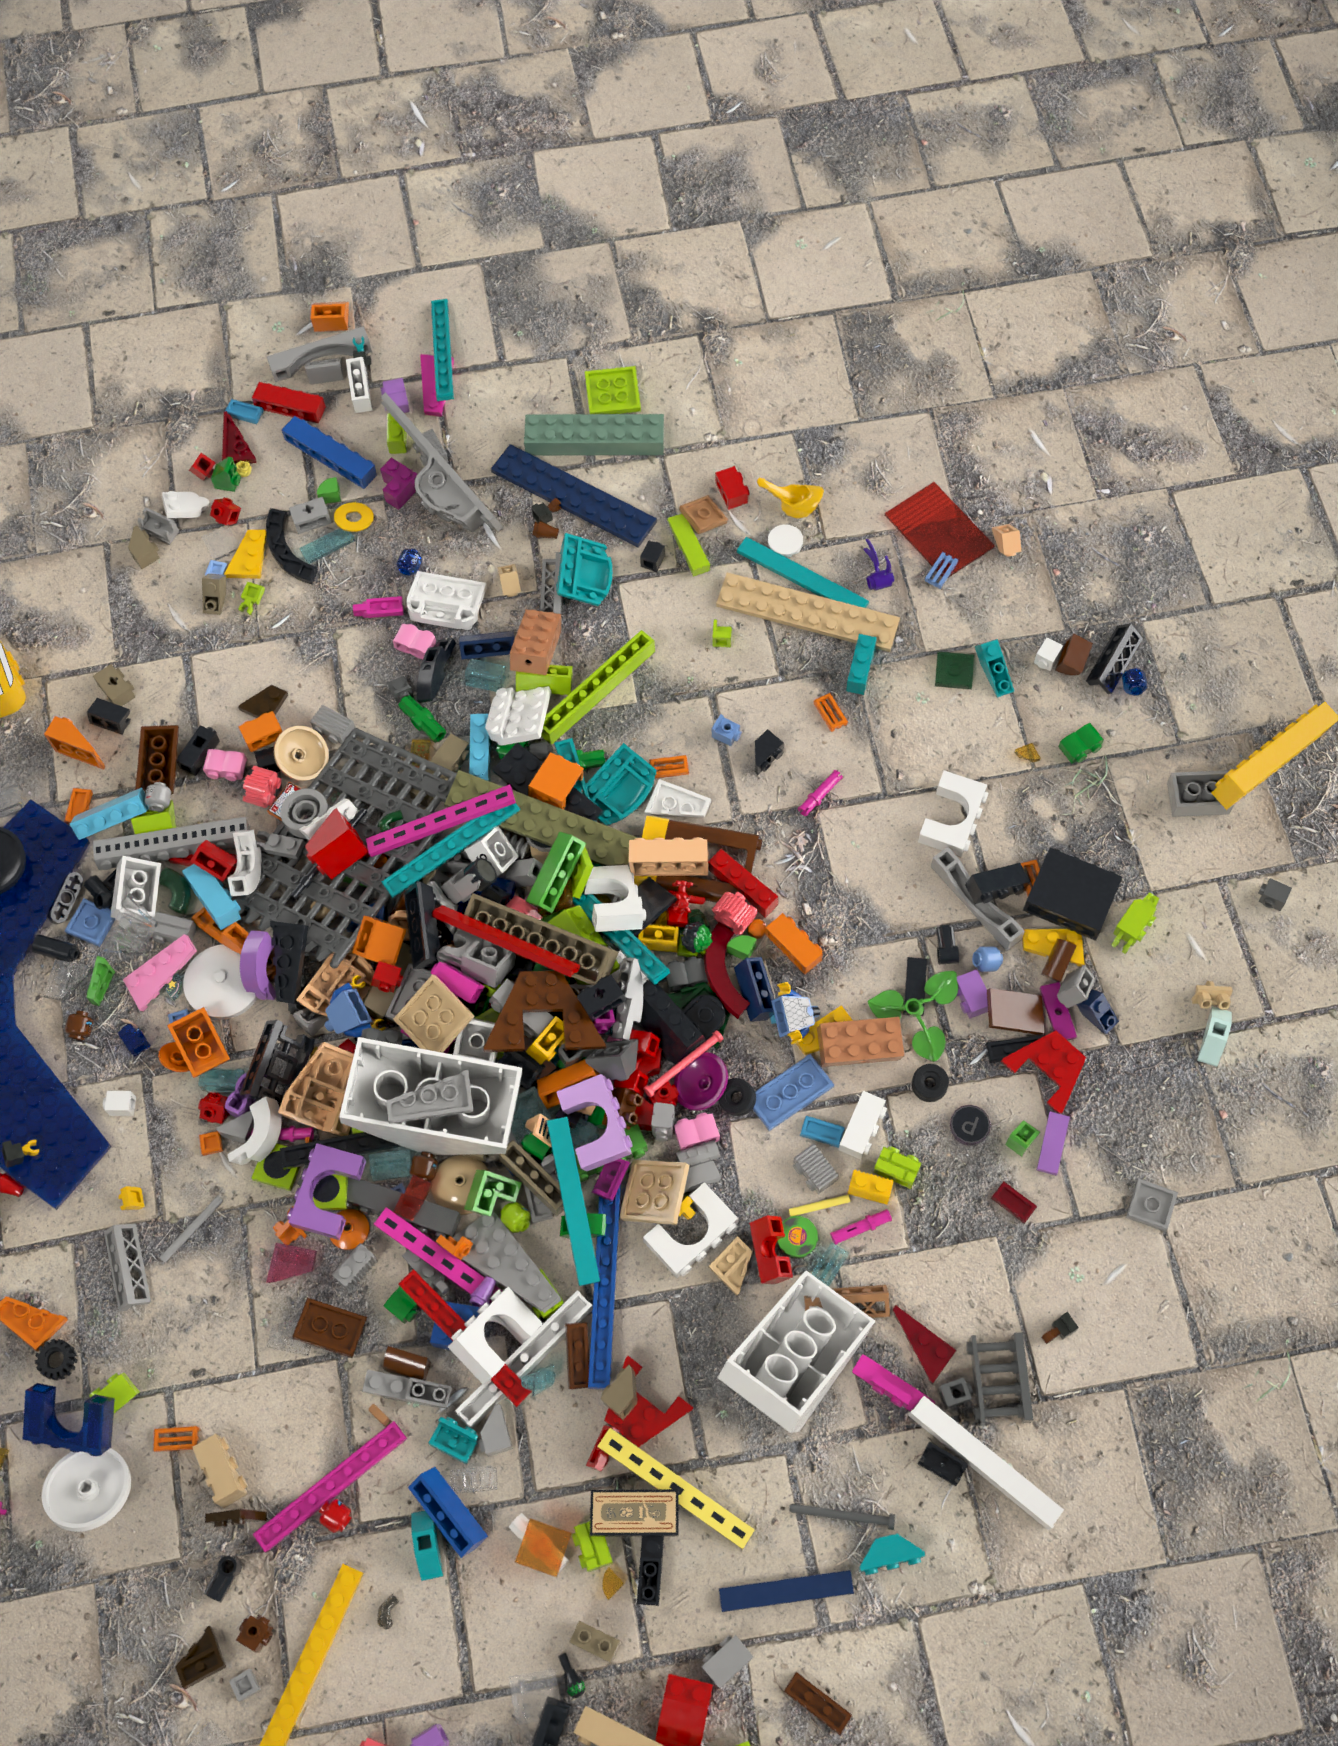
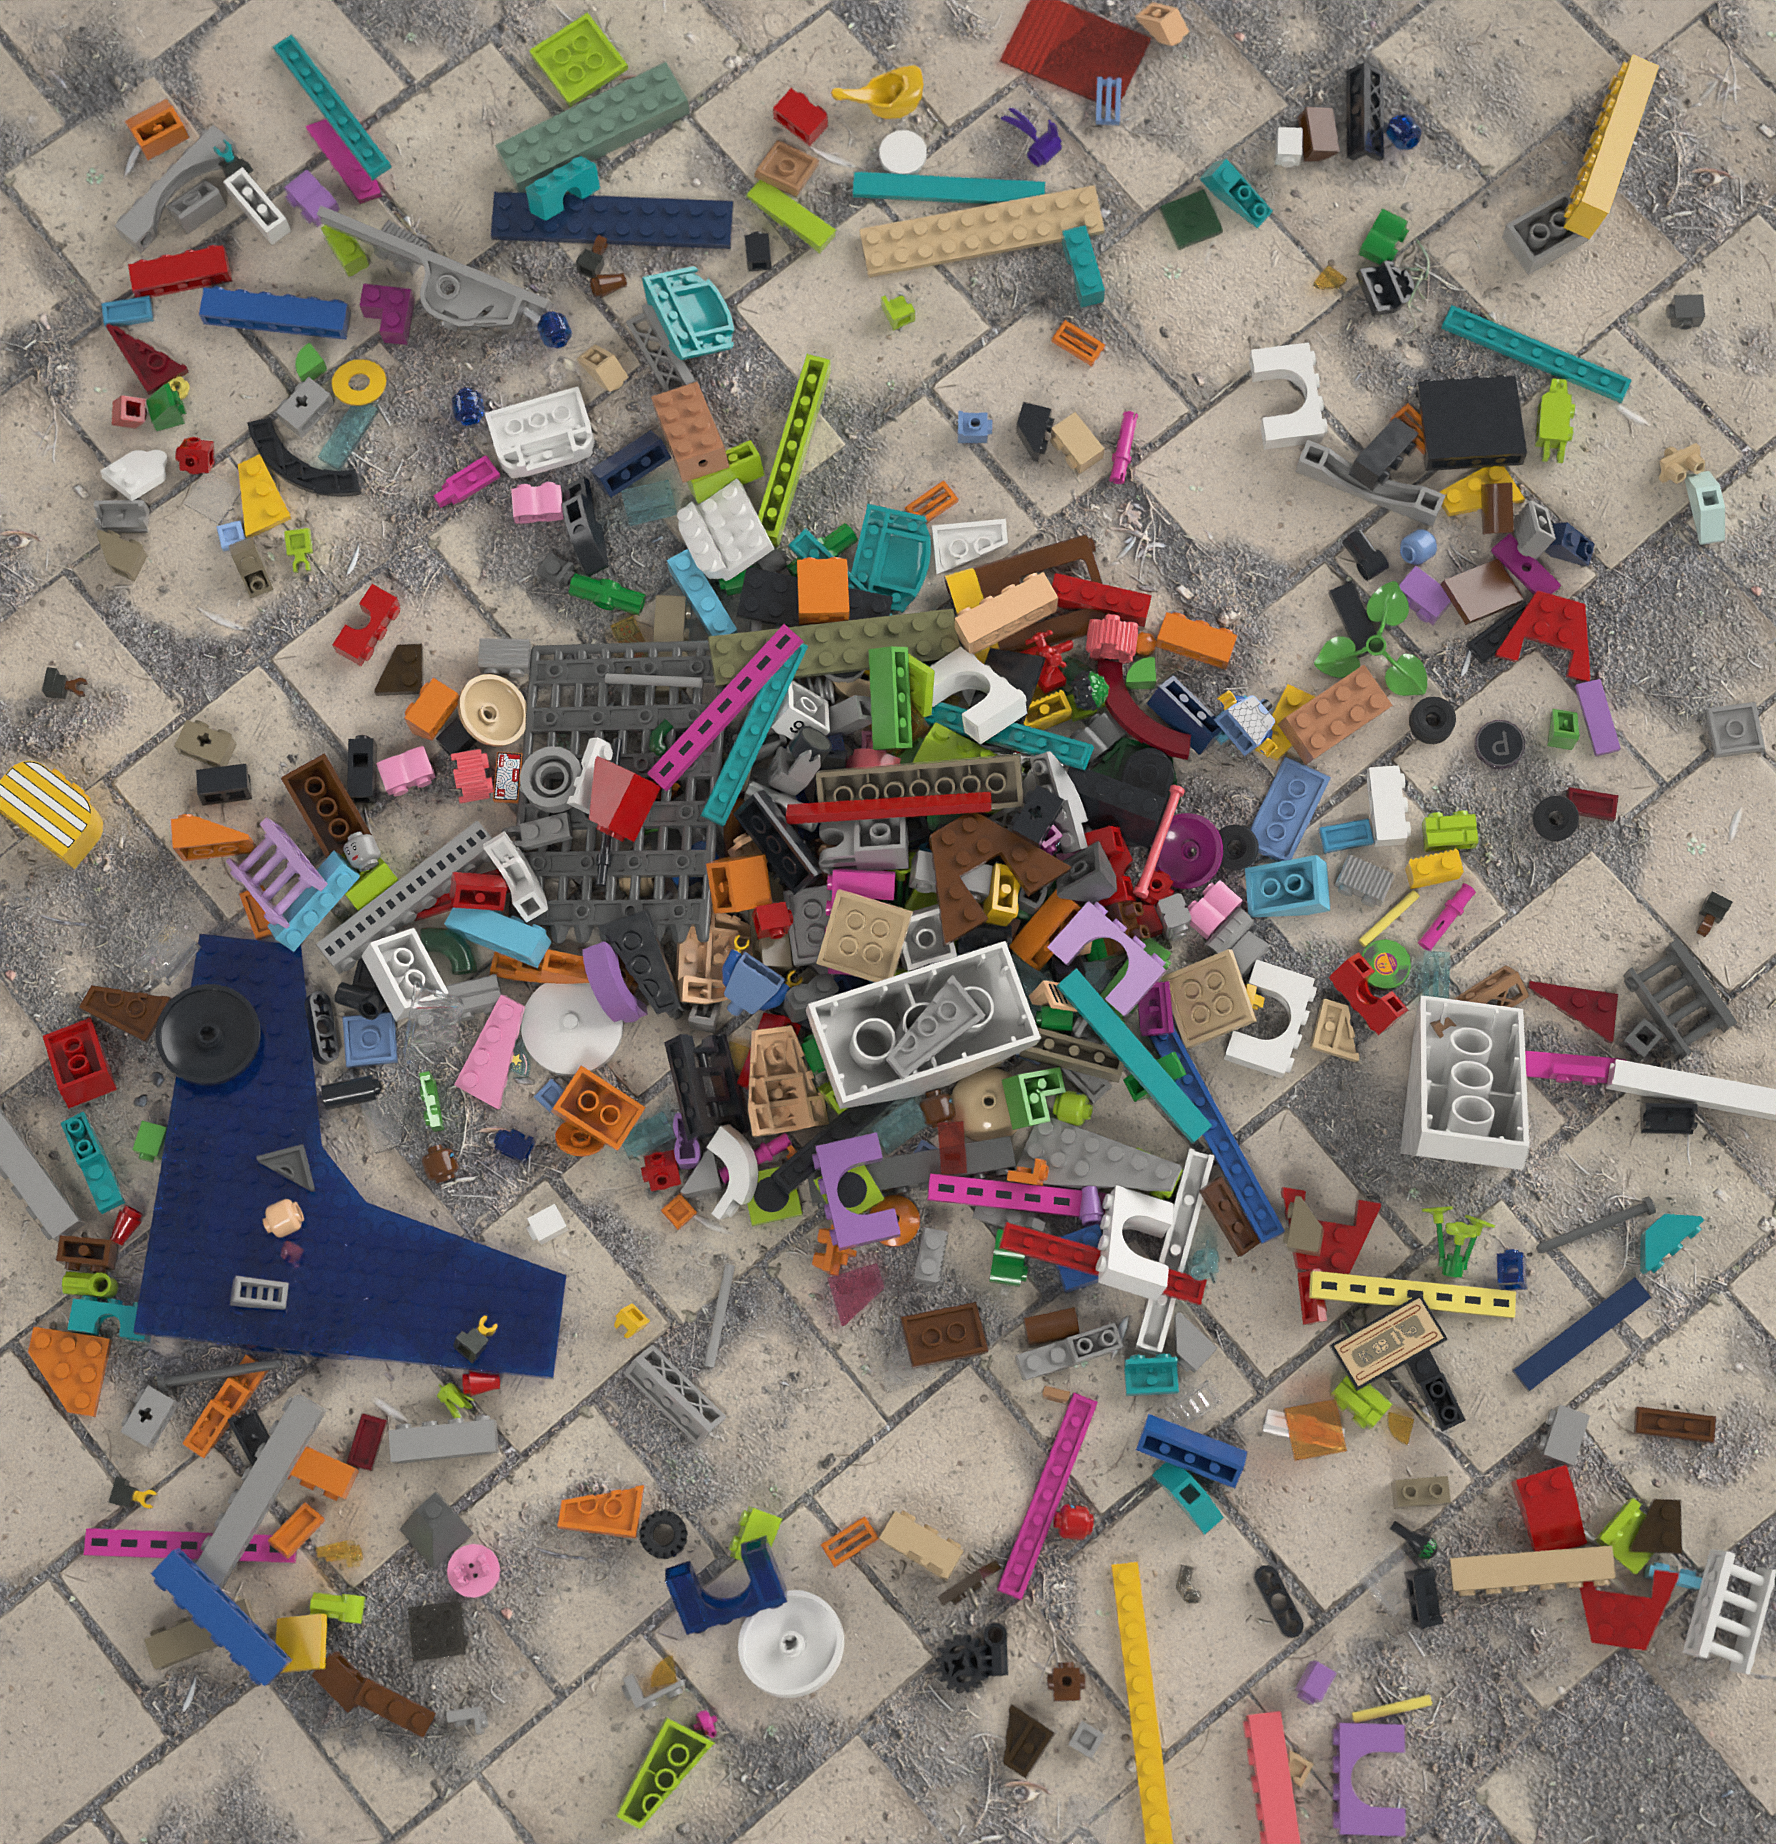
camera: 30 degrees left, 10 degrees up
none -> pearl dark grey piece [42,667,88,699]
none -> lavender fence [226,817,328,929]
none -> red arch [332,584,401,666]
none -> teal arch [526,156,600,221]
none -> clear blue head [537,311,572,349]
none -> light grey bar [605,673,703,688]
none -> black gear [935,1634,993,1694]
none -> tan brick [1050,412,1105,474]
none -> medium azure slope [1245,855,1330,918]
none -> black beam [1253,1565,1304,1638]
none -> black slope [1356,261,1414,316]
none -> plant [1422,1206,1496,1278]
none -> teal tile [1441,305,1632,403]
none -> clear blue brick [1497,1249,1528,1291]
none -> black tyre [1533,796,1579,841]

